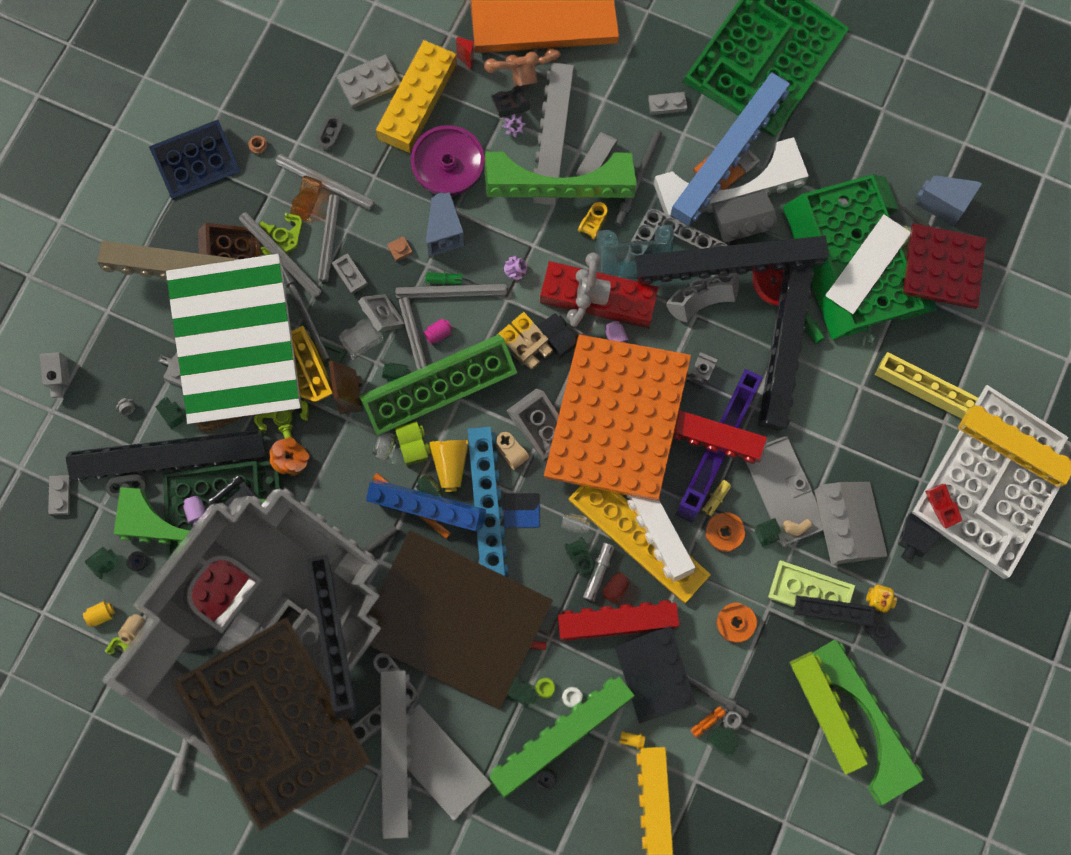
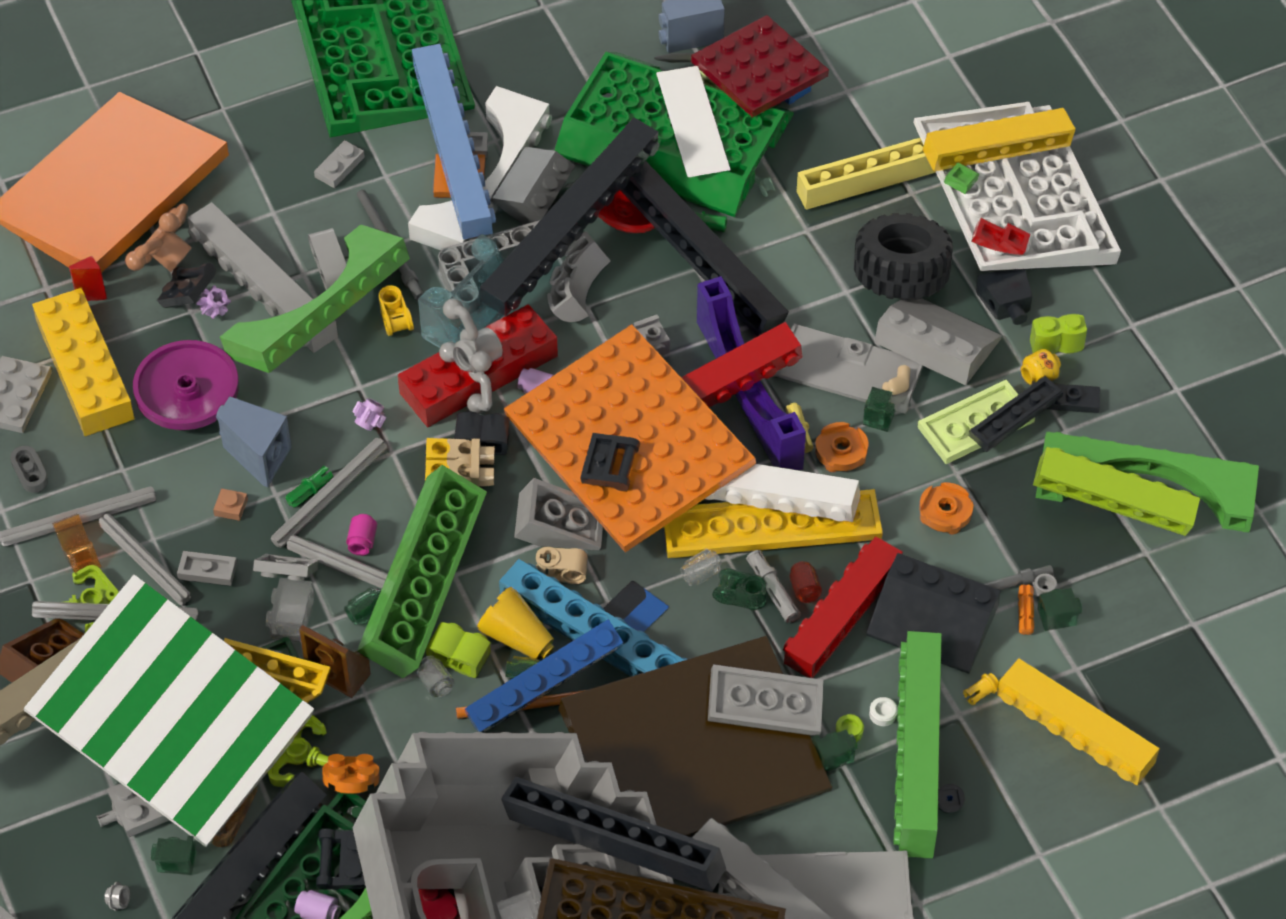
camera: 45 degrees left, 20 degrees down
none -> black plate [580,433,640,491]
none -> light grey plate [708,665,823,736]
none -> black tyre [854,213,953,300]
none -> bright green tile [944,162,979,194]
none -> lime brick [1030,314,1087,354]

